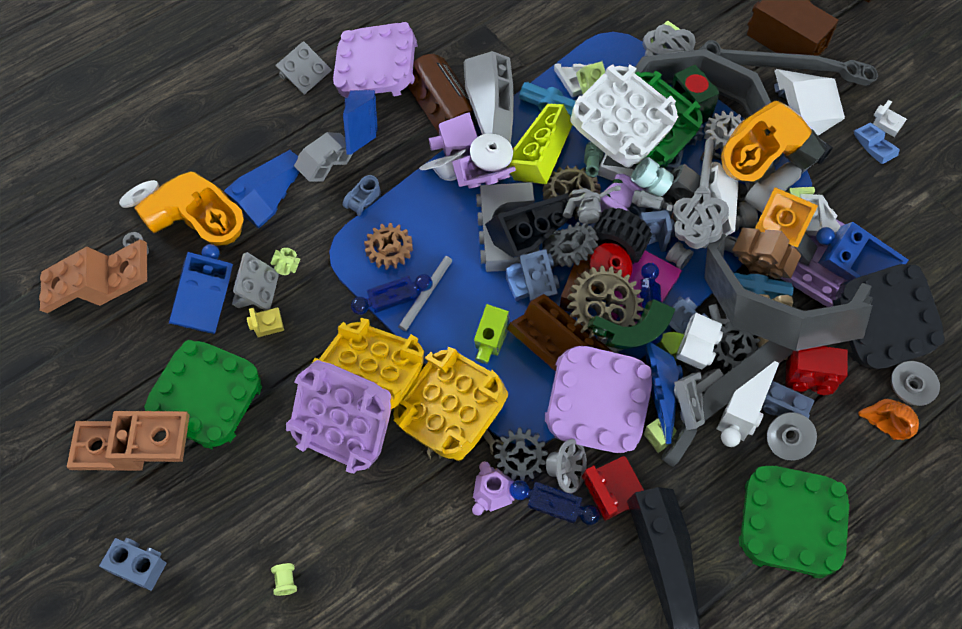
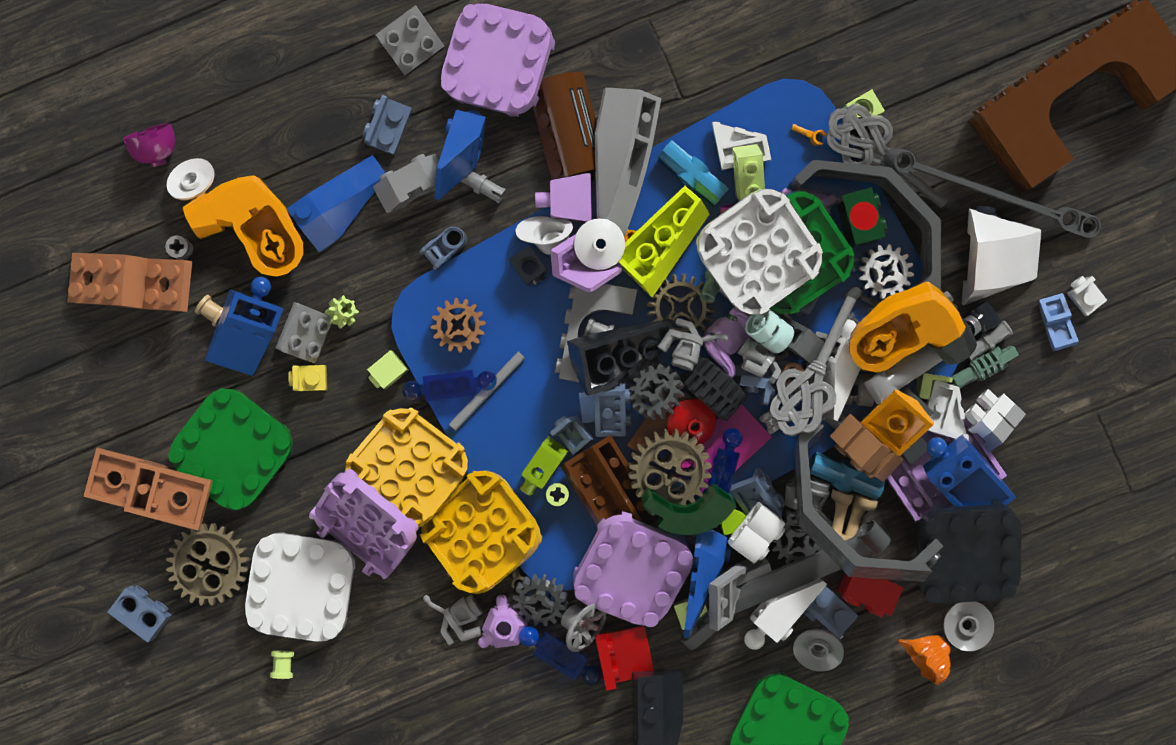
camera: 15 degrees right, 25 degrees up
none -> magenta cylinder [123,123,176,167]
none -> dark tan gear [166,523,250,605]
none -> tan bush [195,295,223,327]
none -> white plate [245,533,355,641]
none -> sand blue bracket [363,95,413,155]
none -> yellowish green brick [367,350,409,389]
none -> light grey piece [423,595,483,645]
none -> light grey pin [461,171,506,204]
none -> black brick [509,245,547,287]
none -> yellowish green bush [546,483,569,506]
none -> sand blue bracket [550,415,594,455]
none -> light orange hand [791,124,827,146]
none -> sand green hinge [951,346,1019,389]
none -> white hips [964,389,1026,452]
none -> light grey pin [968,320,1013,362]

